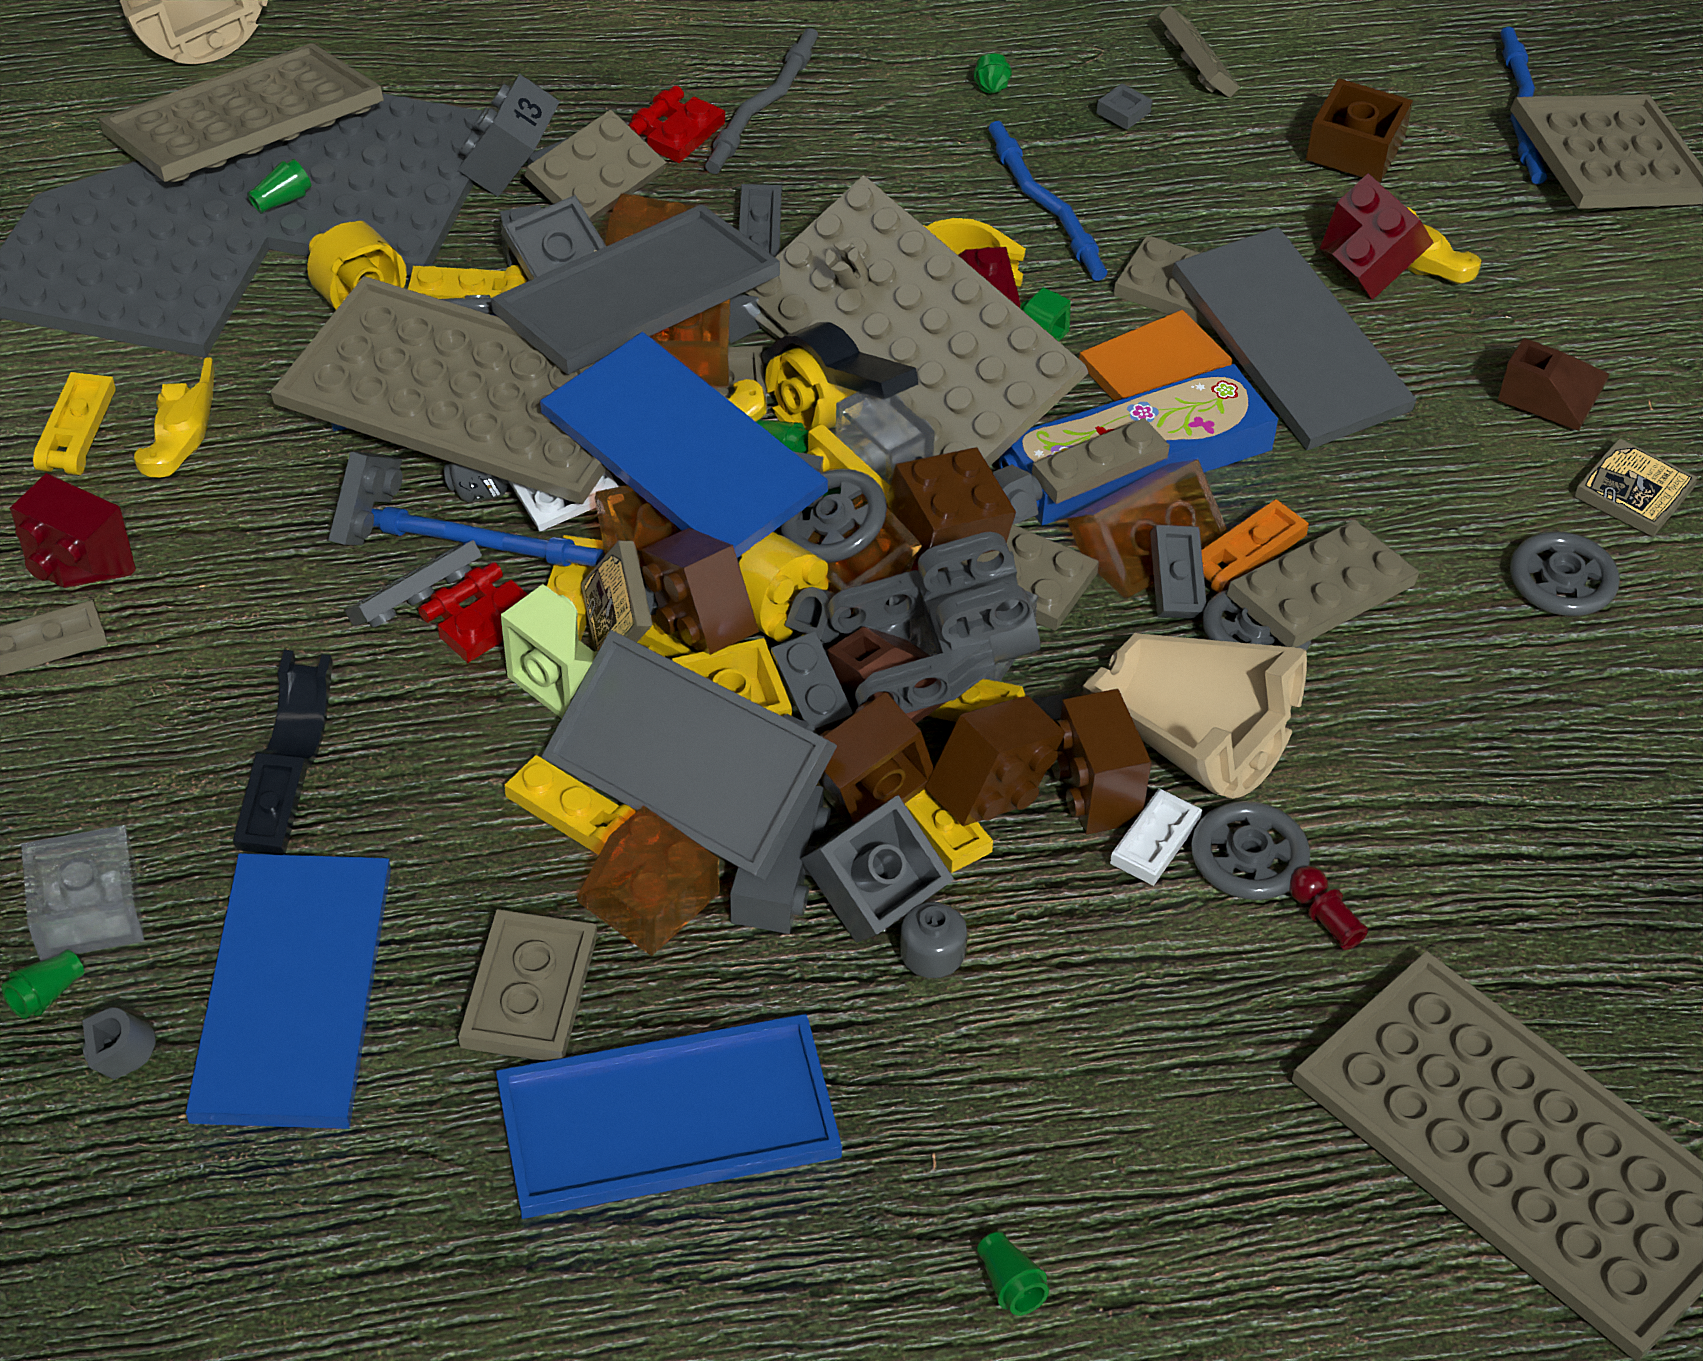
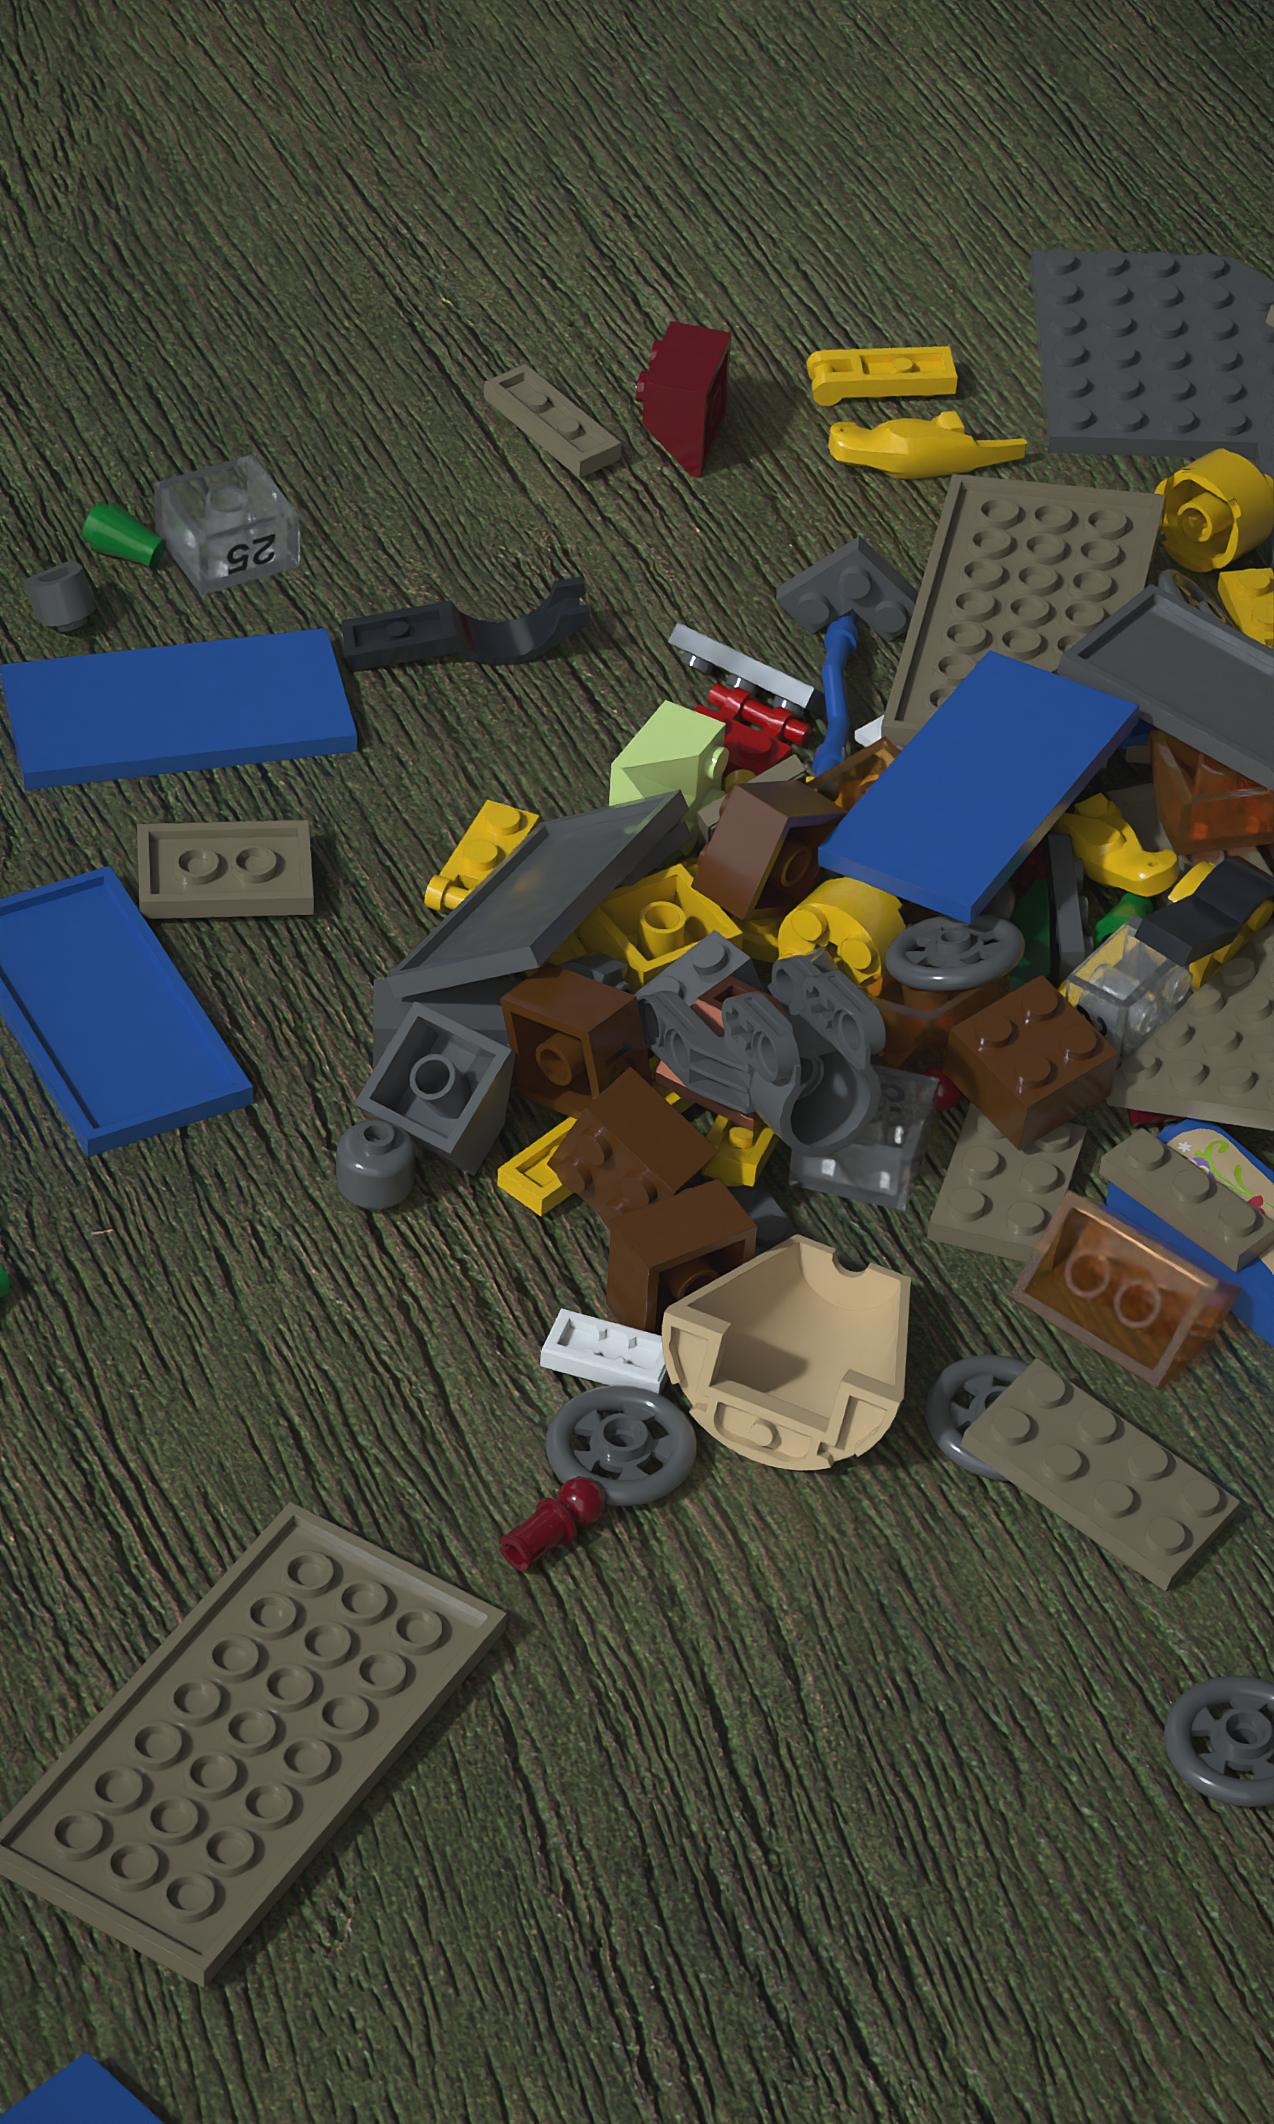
camera: 75 degrees right, 5 degrees down
clear orange slope [577,806,719,956] -> none
dark grey plate [993,464,1043,524] -> none
dark grey plate [1150,525,1207,619] -> none
orange plate [1201,499,1309,594] -> none

